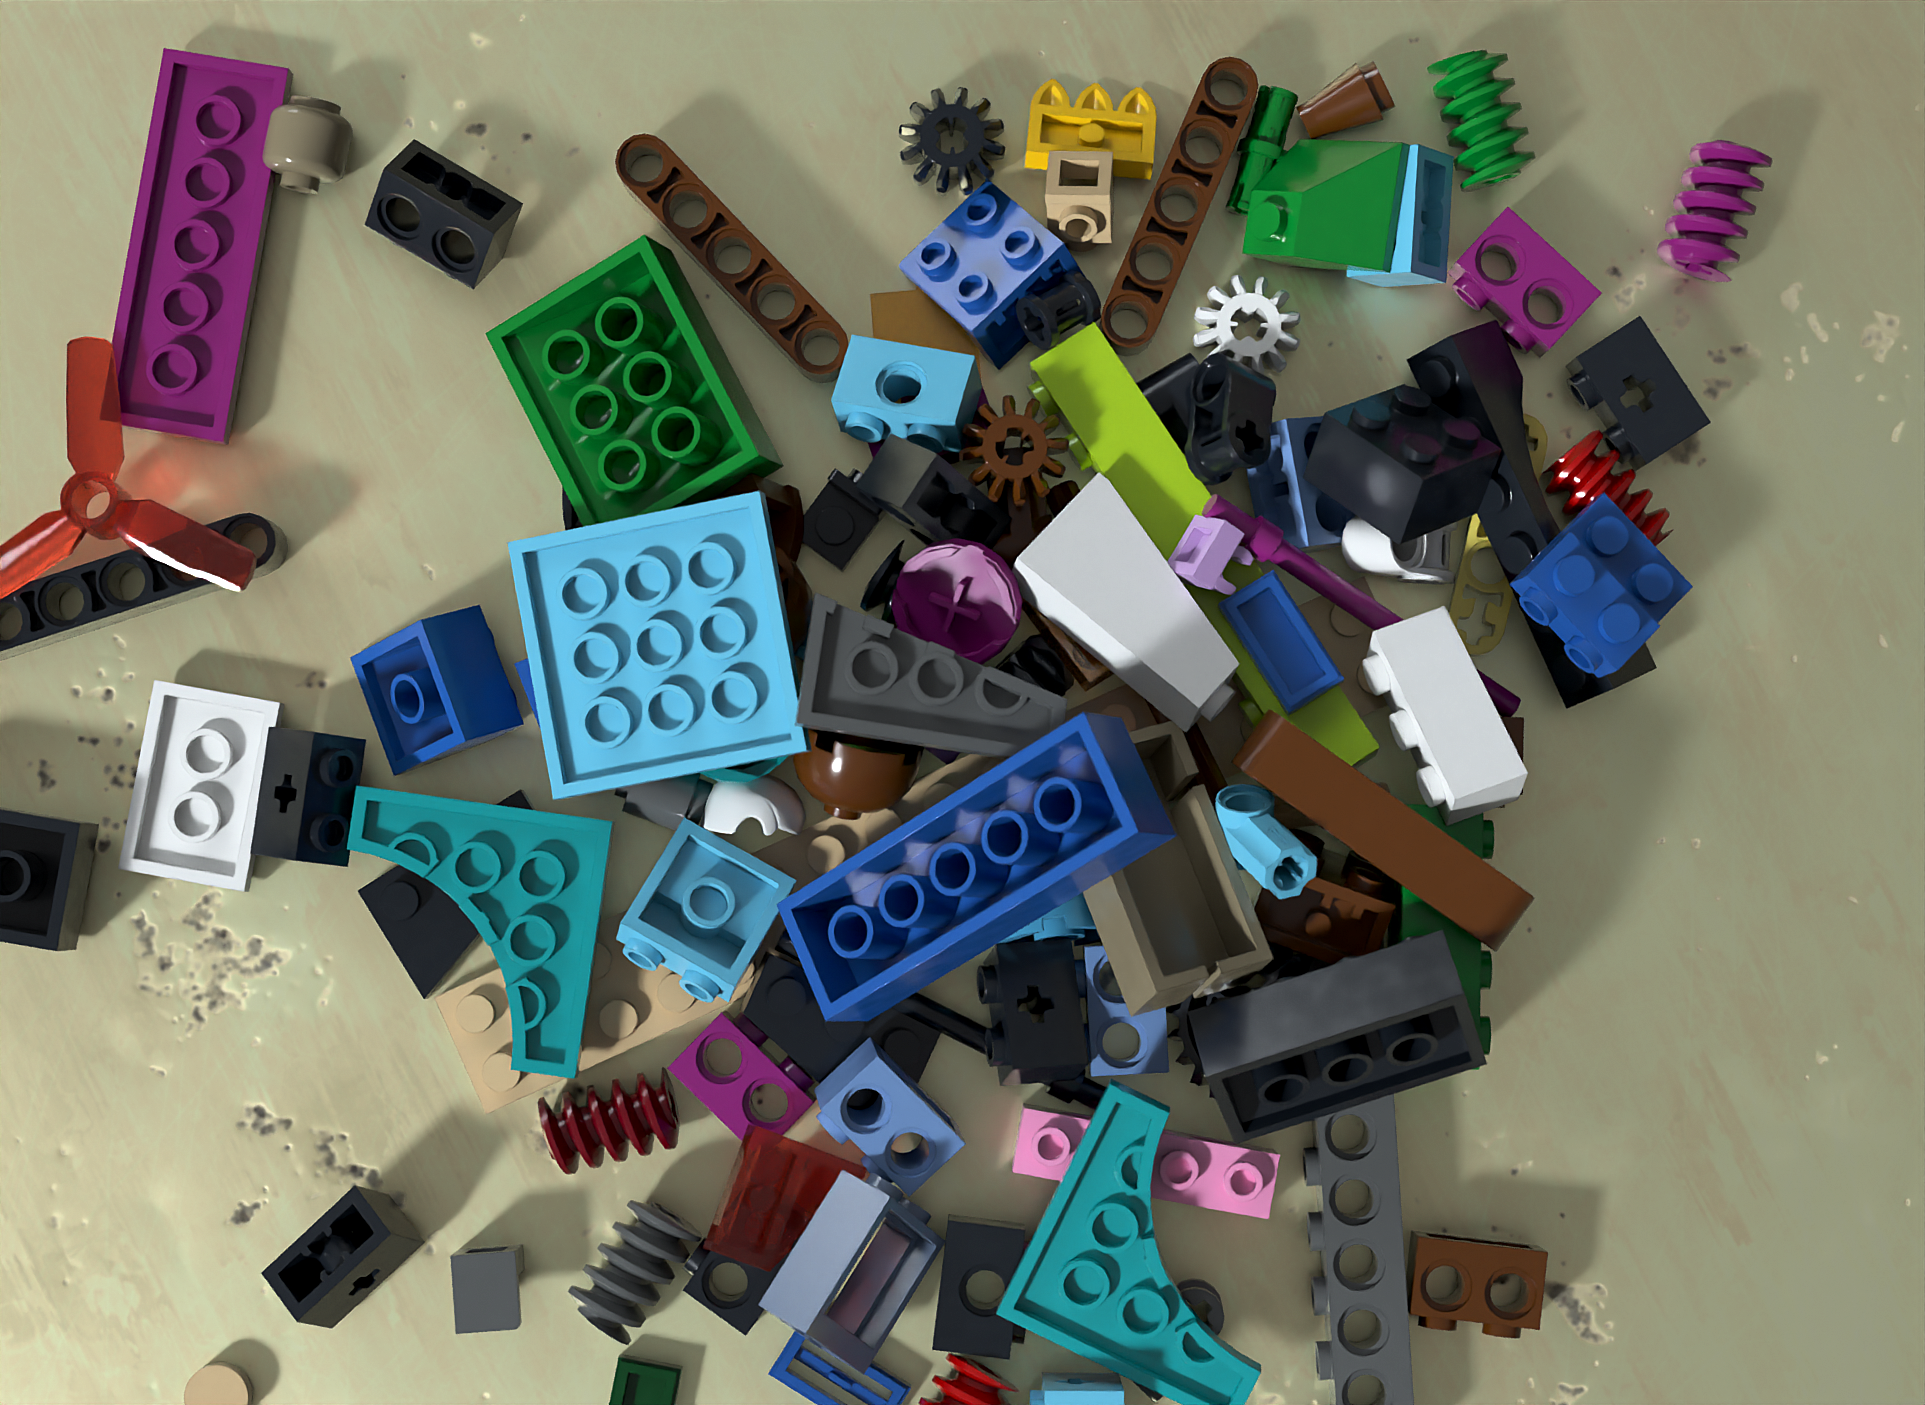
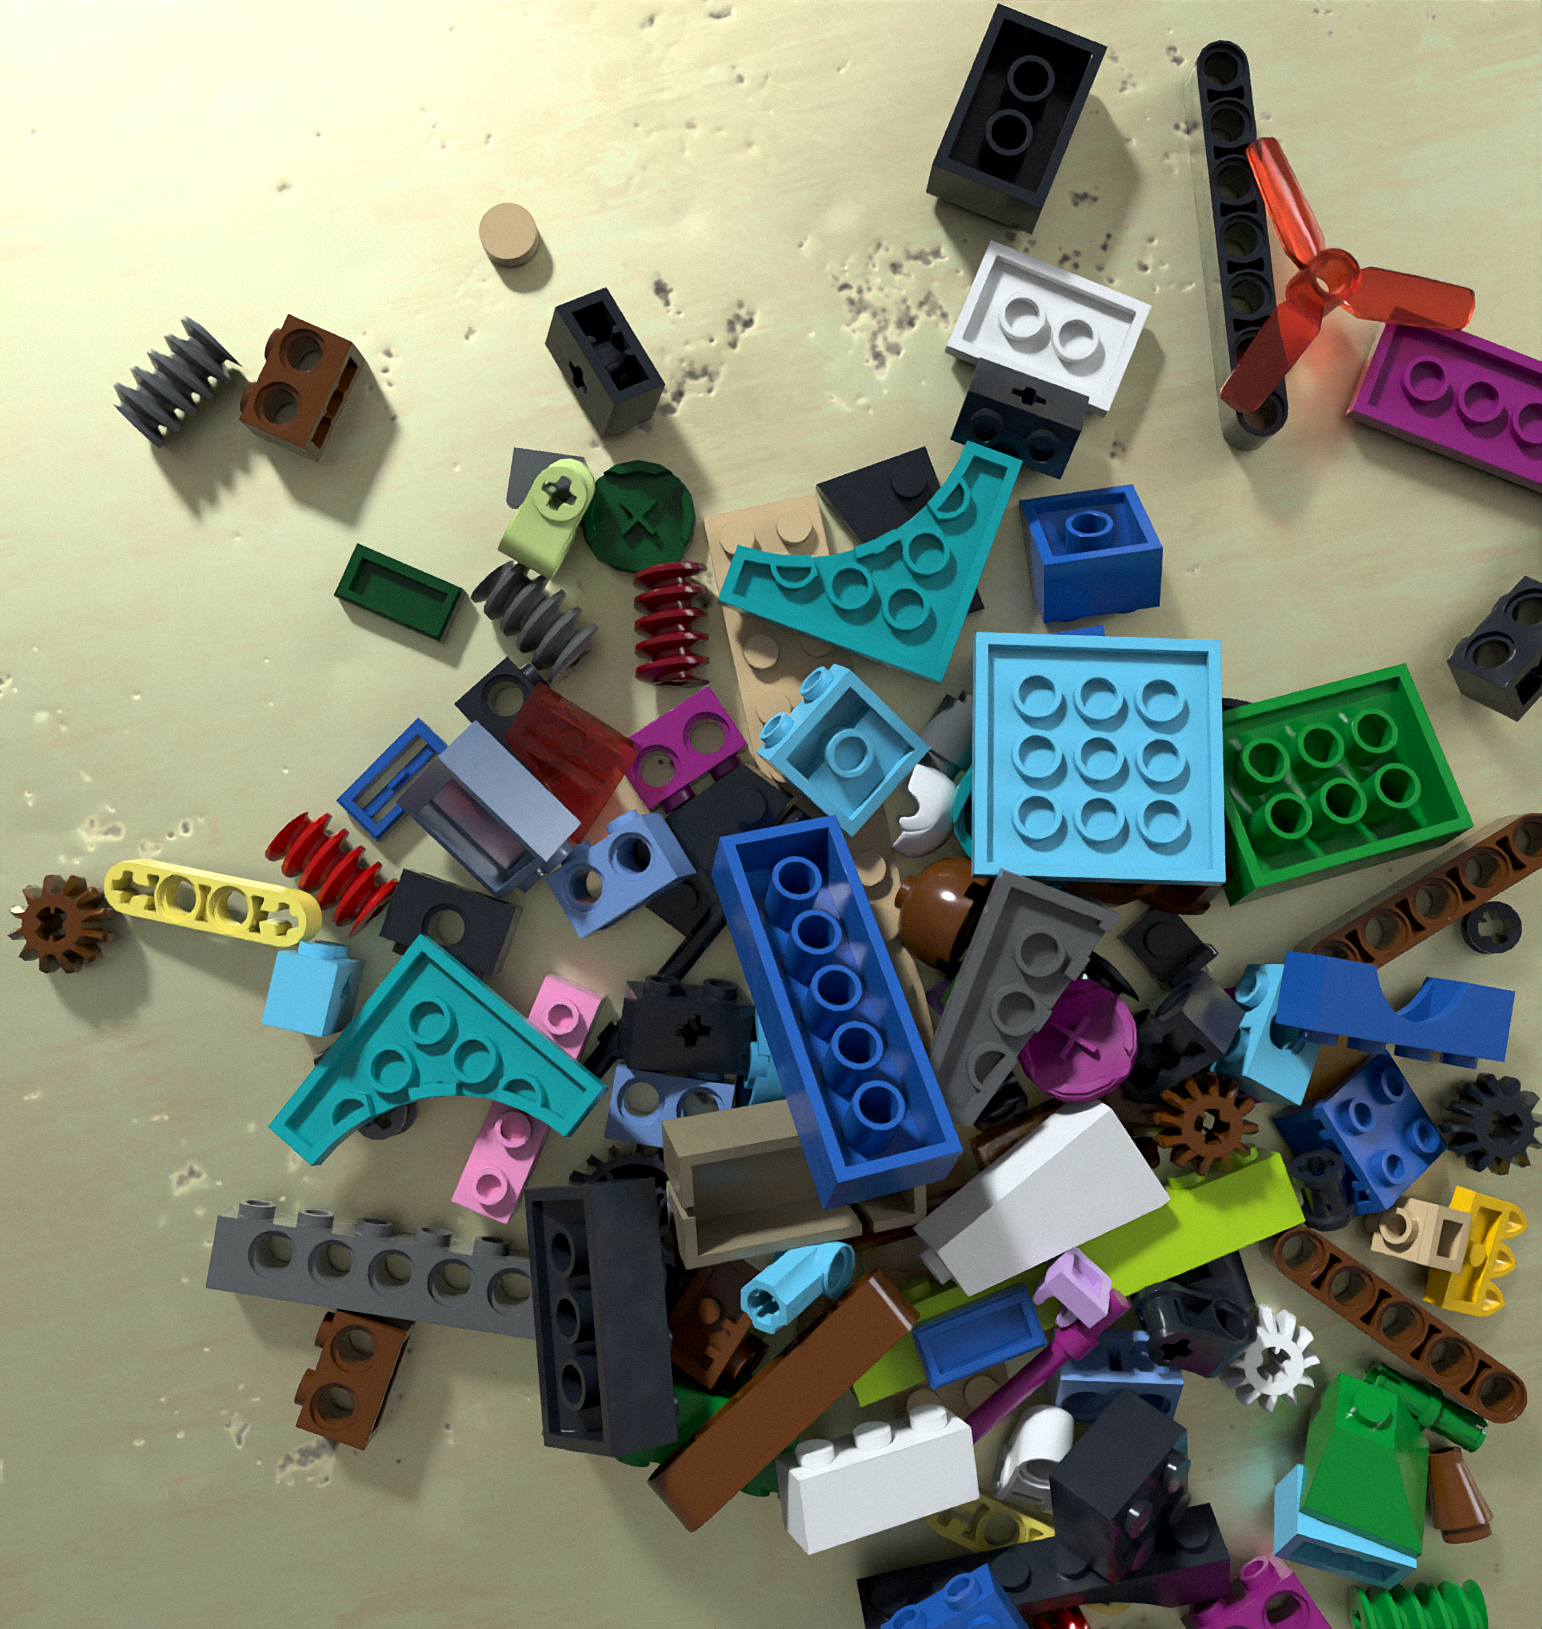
camera: 95 degrees right, 0 degrees up
none -> yellowish green piece [498,458,595,580]
none -> dark green tile [581,460,697,577]
none -> blue arch [1275,951,1515,1069]
none -> black bush [1461,901,1522,954]

